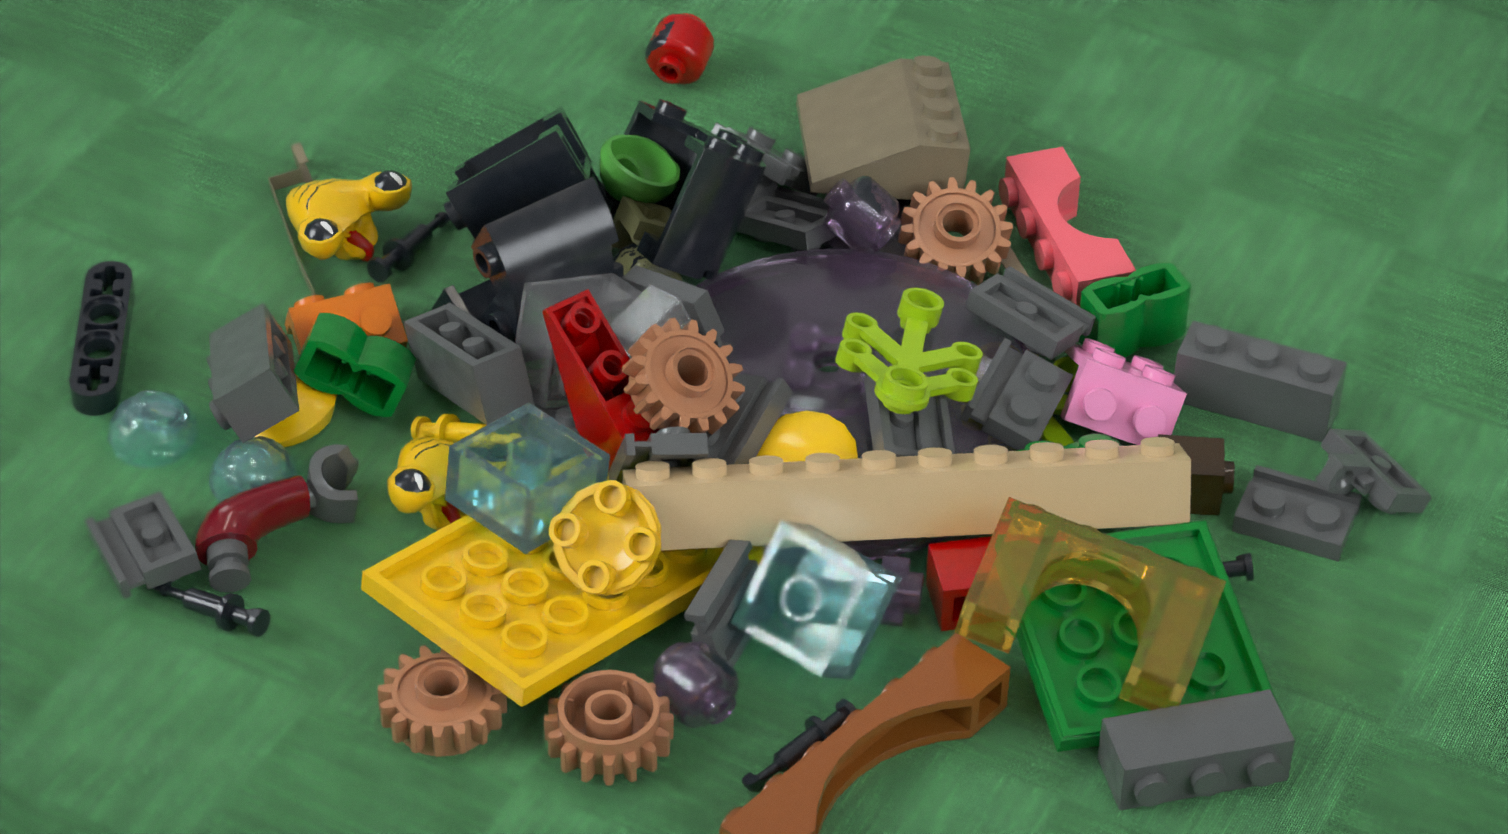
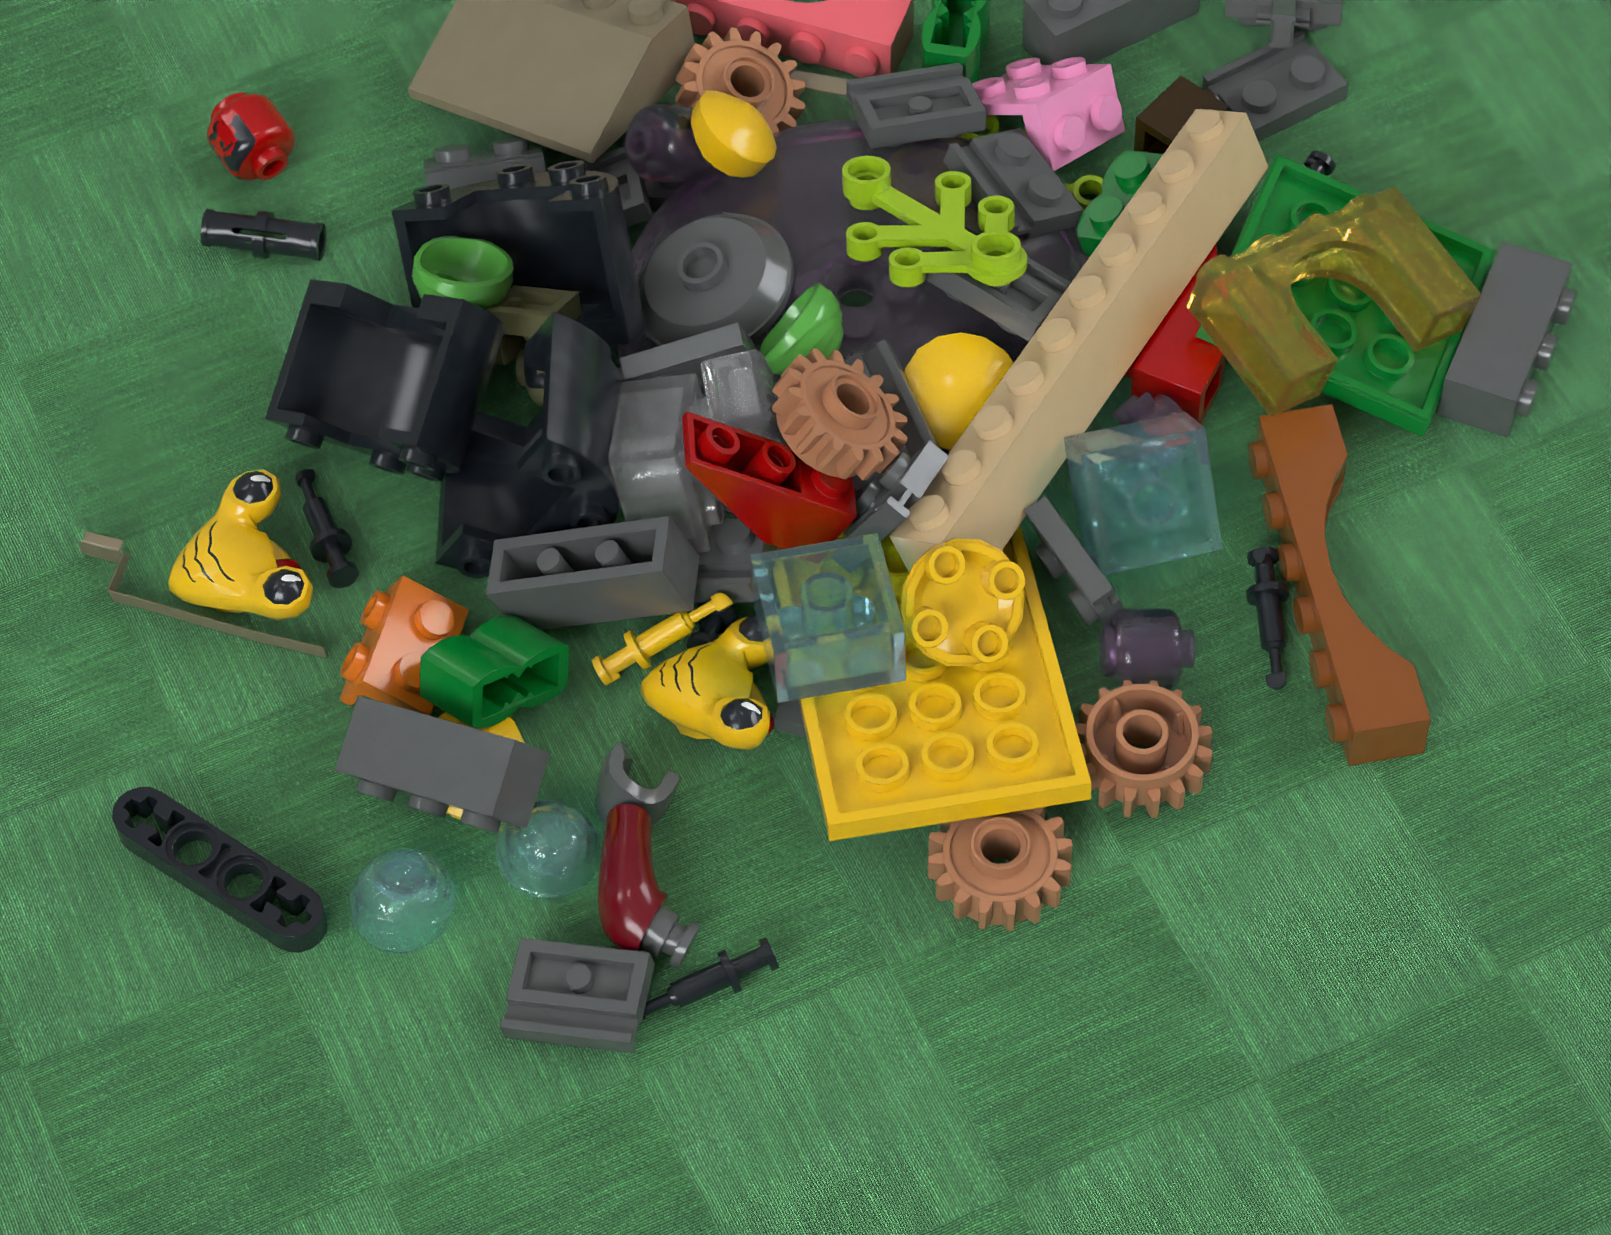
camera: 50 degrees left, 15 degrees up
none -> black pin [200,209,327,261]
none -> dark grey piece [637,213,794,347]
none -> yellow hat [691,90,777,178]
none -> bright green piece [758,283,844,376]

